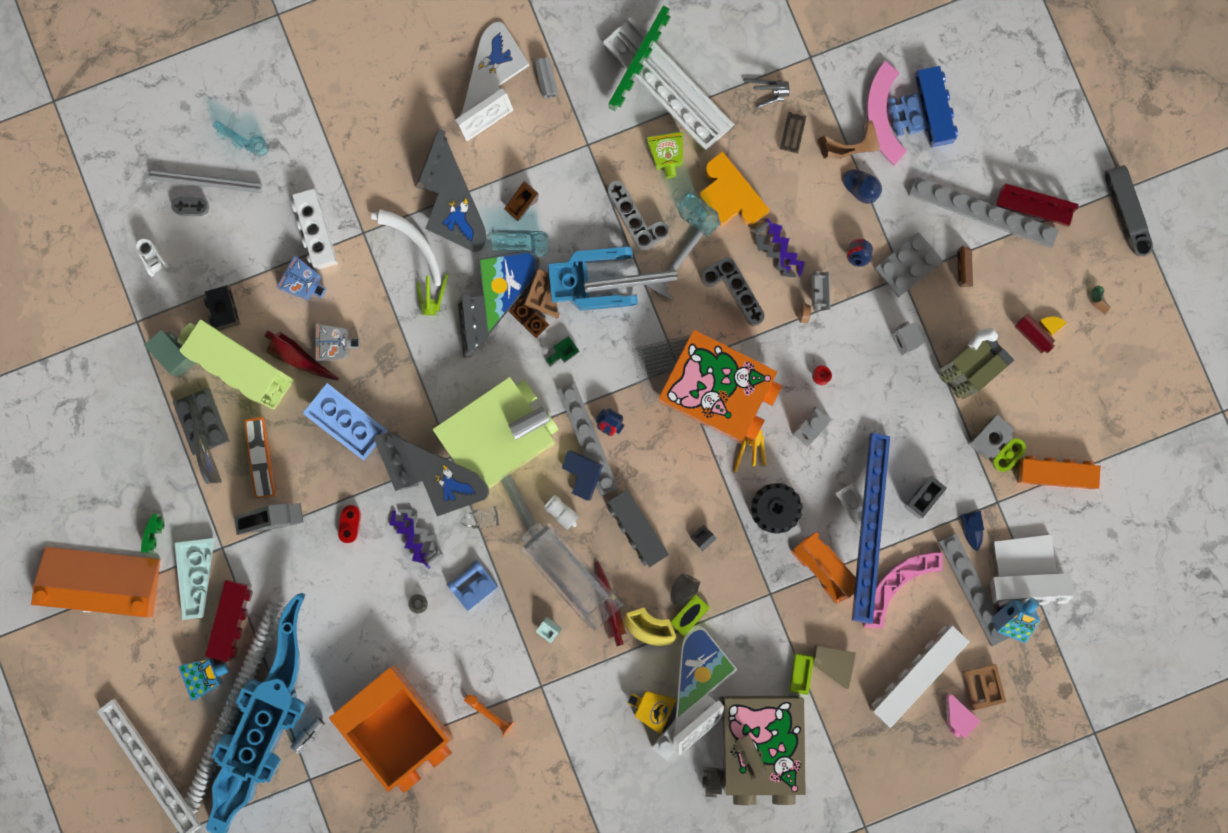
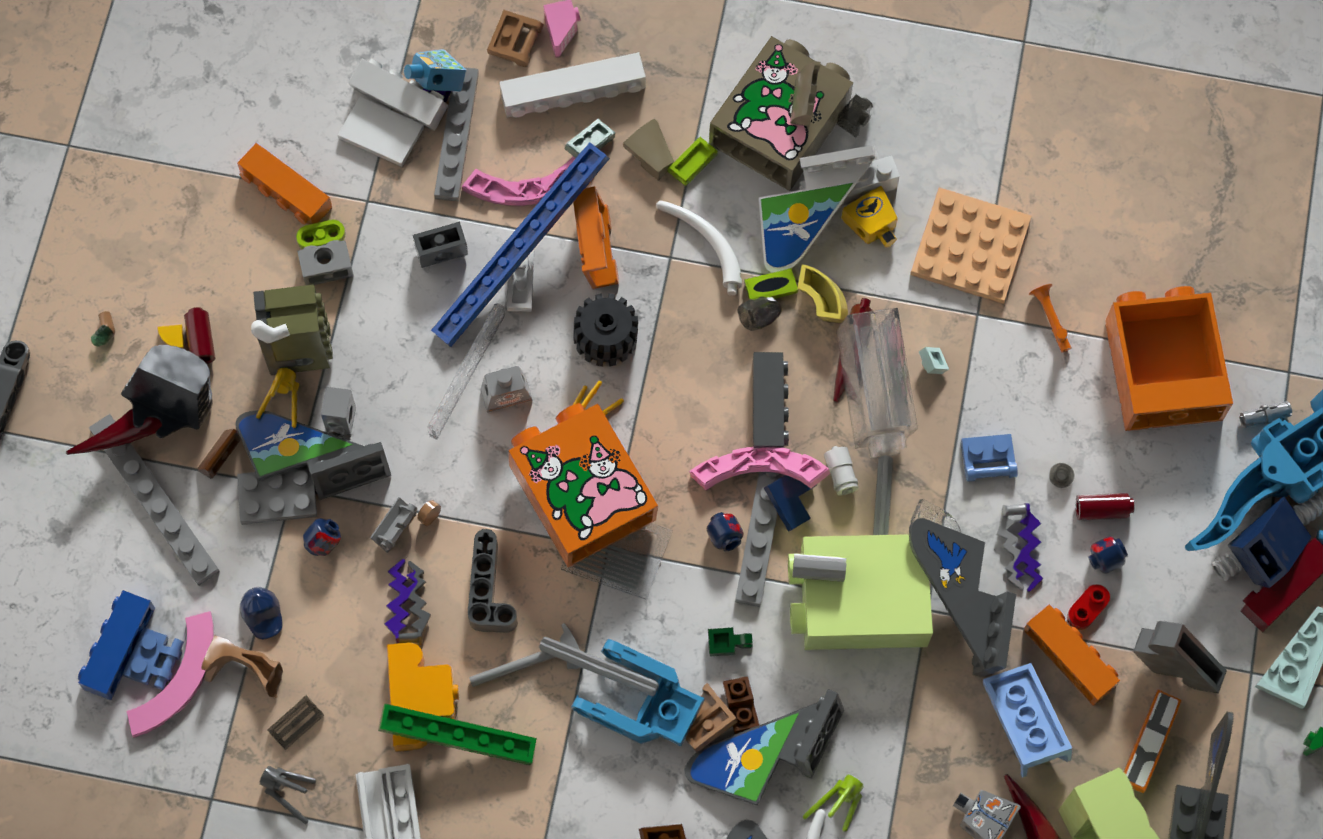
camera: 150 degrees left, 15 degrees down
clear light blue plate [492,230,549,257] -> none
light grey beam [608,181,669,251] -> none
lime torso [647,132,683,179] -> none
clear light blue brick [677,192,720,237] -> none
dark grey plate [690,525,717,551] -> none
red tile [812,365,832,386] -> none
dark blue plate [961,511,984,551] -> none
dark red fence [995,183,1079,227] -> none
none -> dark red piece [66,409,162,455]
none -> black piece [121,345,213,438]
none -> piece [235,410,392,500]
none -> yellow plant [256,368,300,428]
none -> green plate [378,704,537,765]
none -> clear tile [427,303,505,440]
none -> plate [565,119,615,158]
none -> white animal [656,201,742,295]
none -> bright pink tile [689,447,830,490]
none -> light nougat plate [910,187,1031,304]
none -> orange brick [1024,604,1120,706]
none -> dark red brick [1075,493,1135,520]
none -> dark blue head [1088,536,1128,574]
none -> dark blue slope [1228,497,1311,588]

